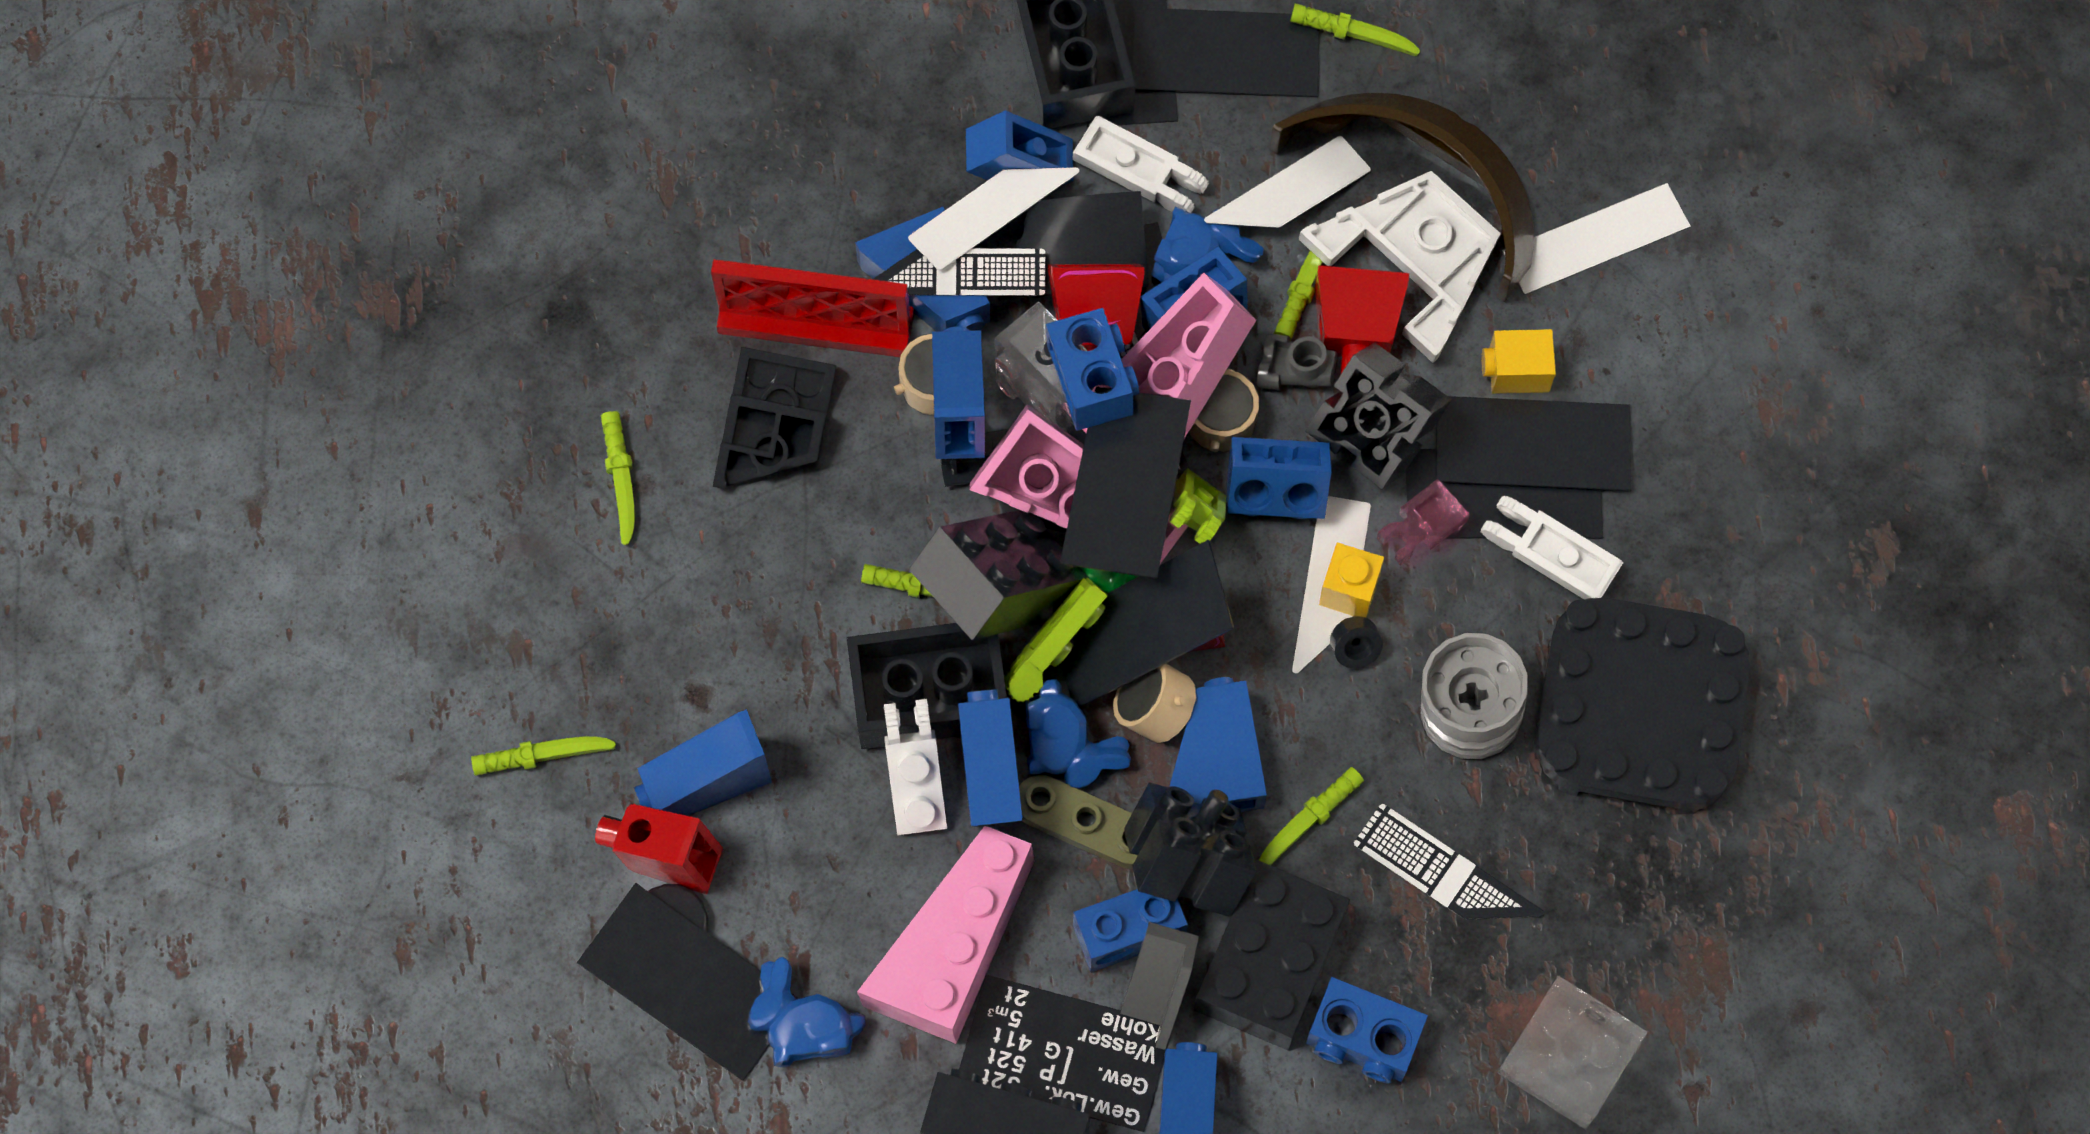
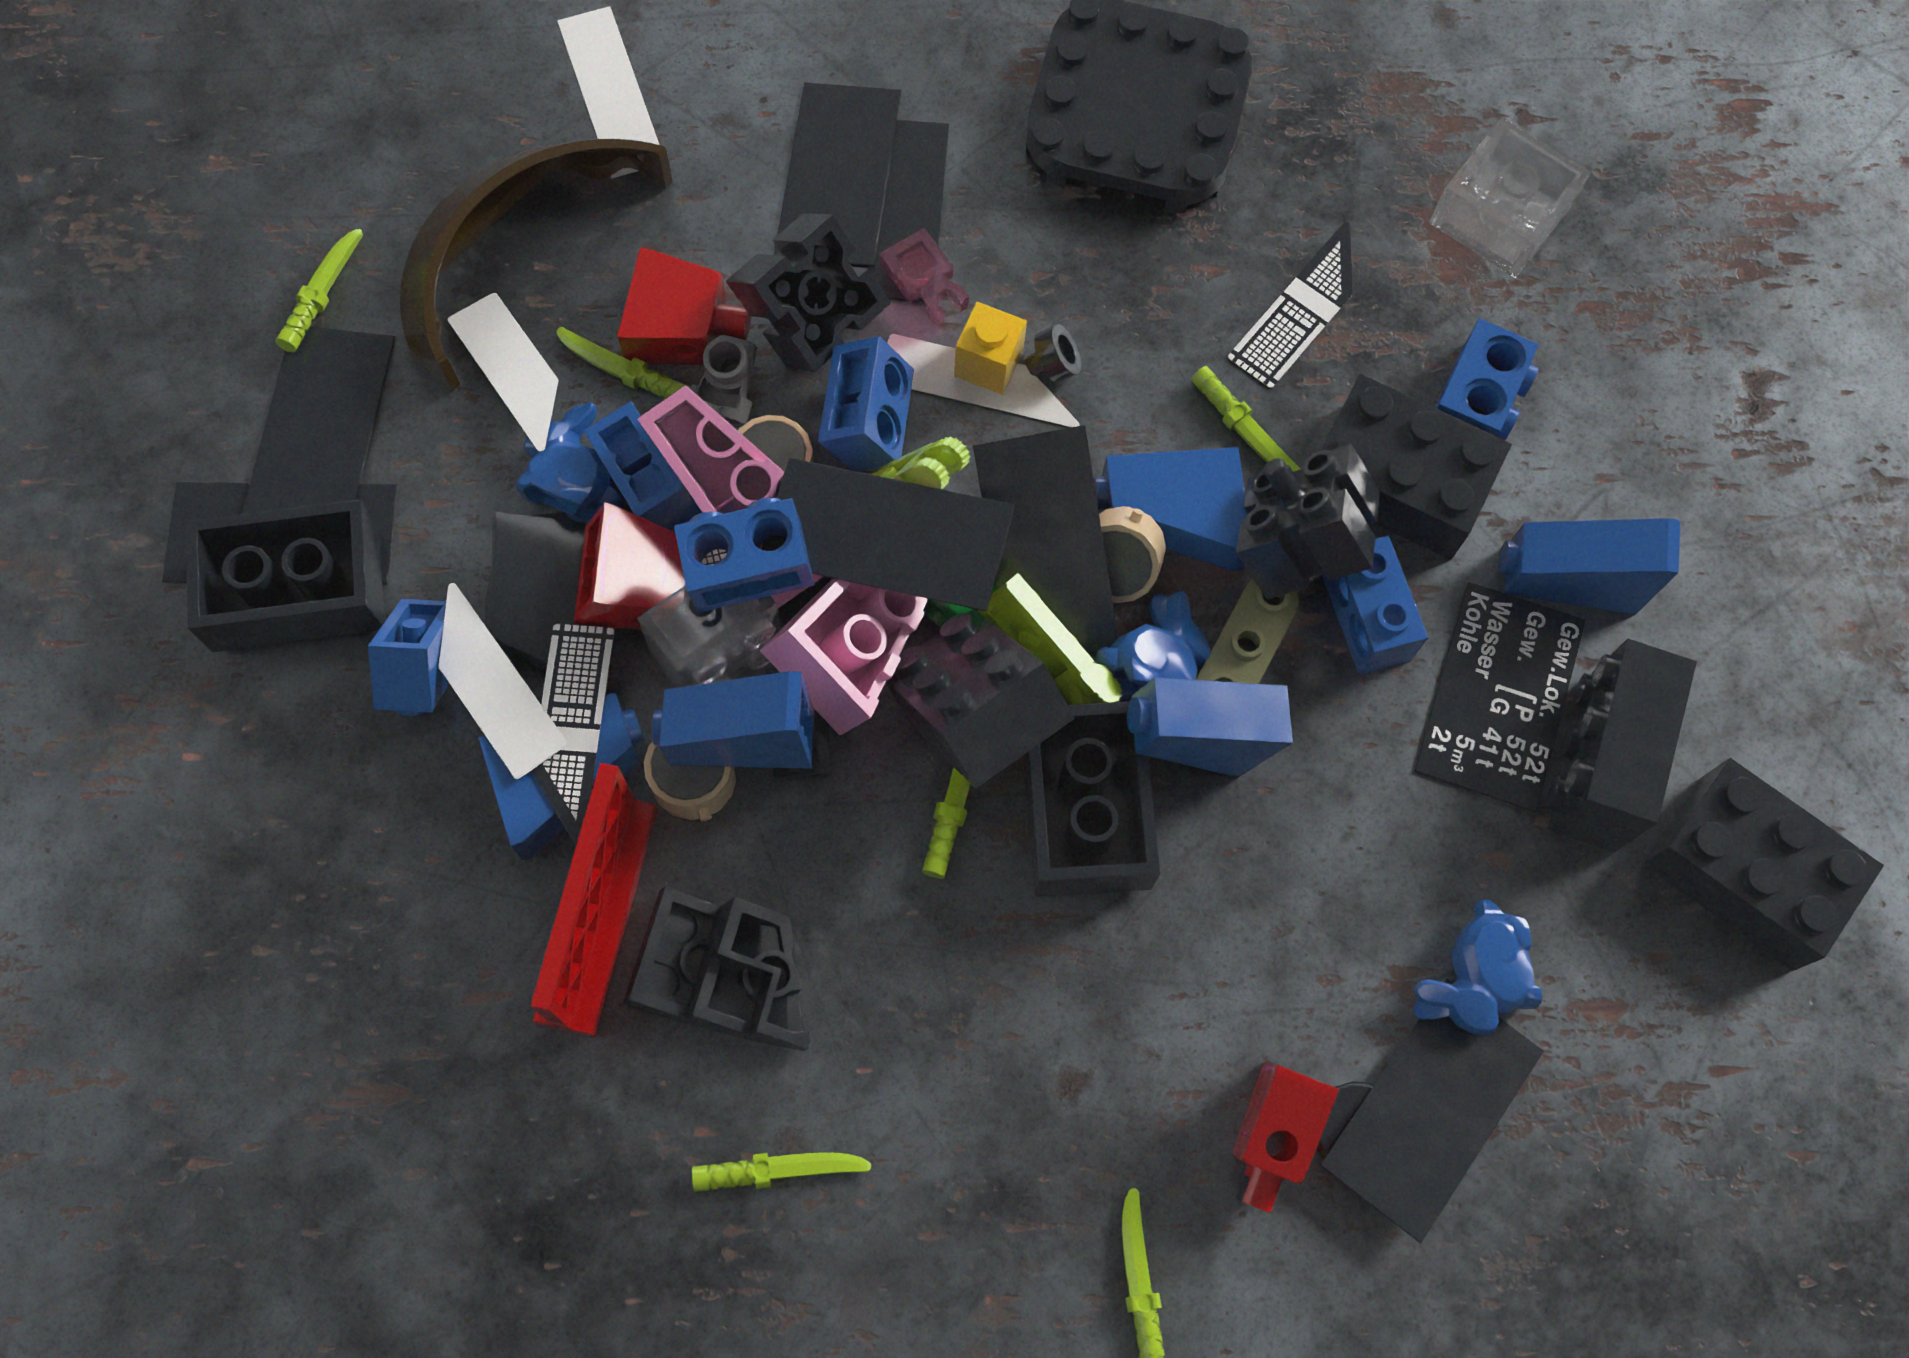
camera: 90 degrees left, 0 degrees up
blue slope [634,709,772,816] -> none
bright pink wedge [857,826,1035,1044] -> none
white hinge [884,699,947,835] -> none
white hinge [1073,116,1209,213] -> none
dark grey panel [1120,922,1199,1050] -> none
white wing [1299,171,1500,363] -> none
light grey wheel [1420,633,1528,759] -> none
yellow brick [1481,329,1556,394] -> none
white hinge [1481,496,1623,600] -> none

